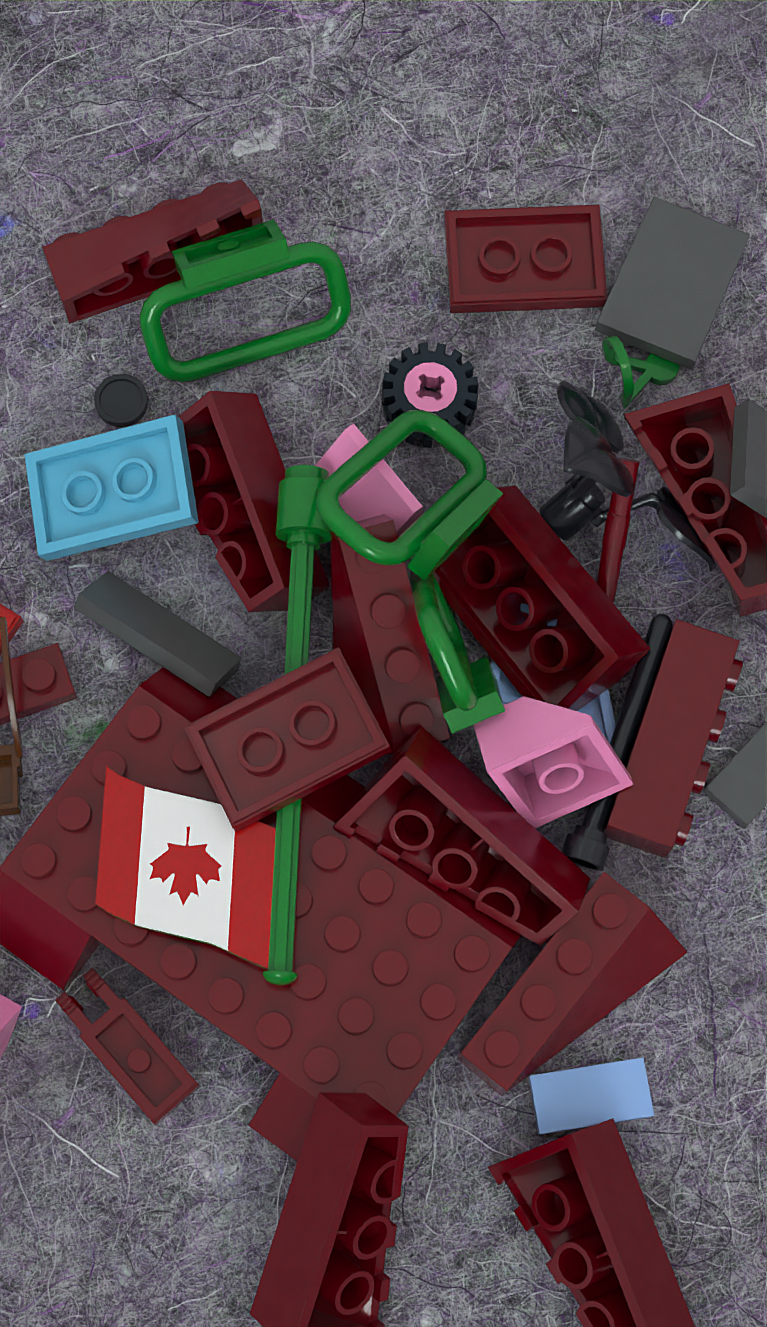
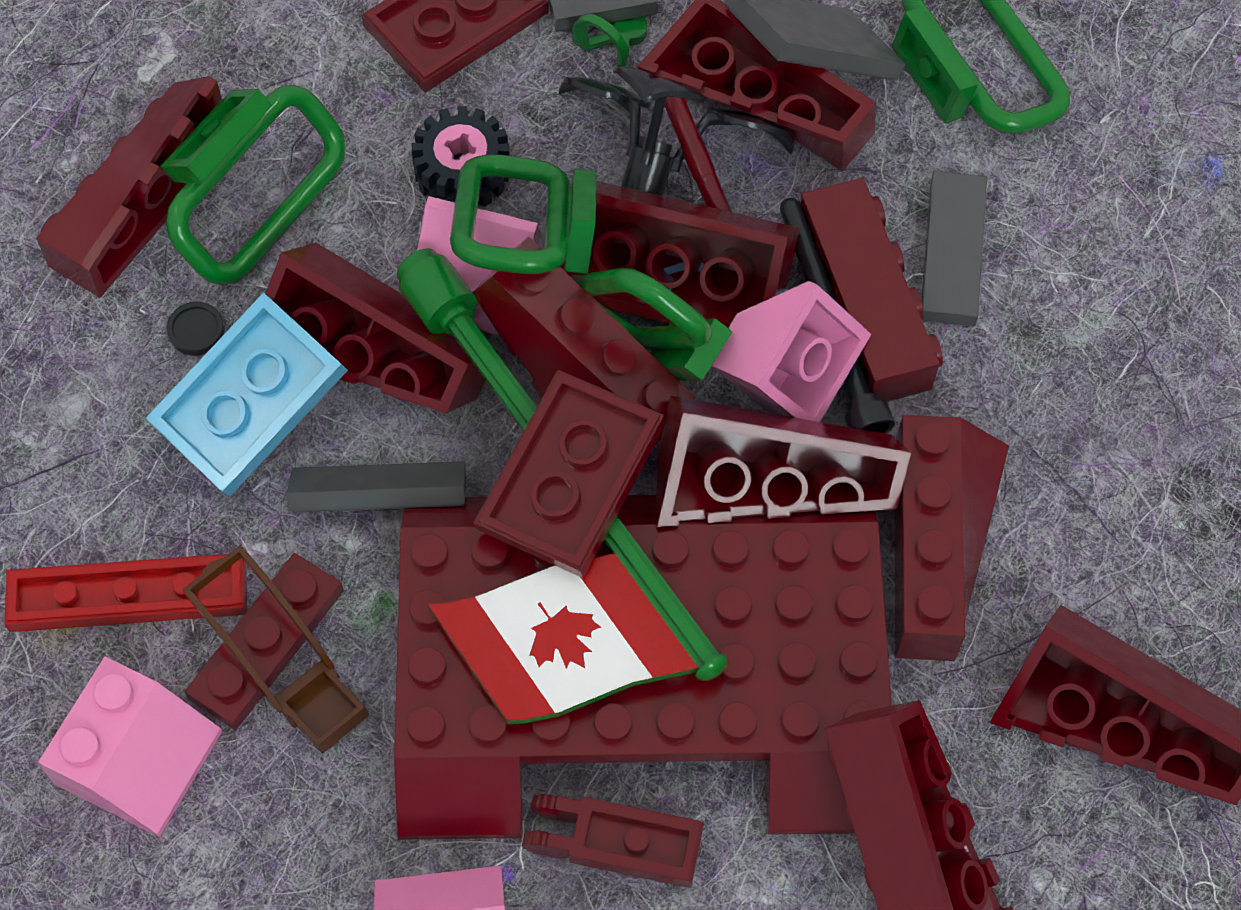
camera: 35 degrees left, 10 degrees down
light blue tile [528,1057,654,1135] -> none

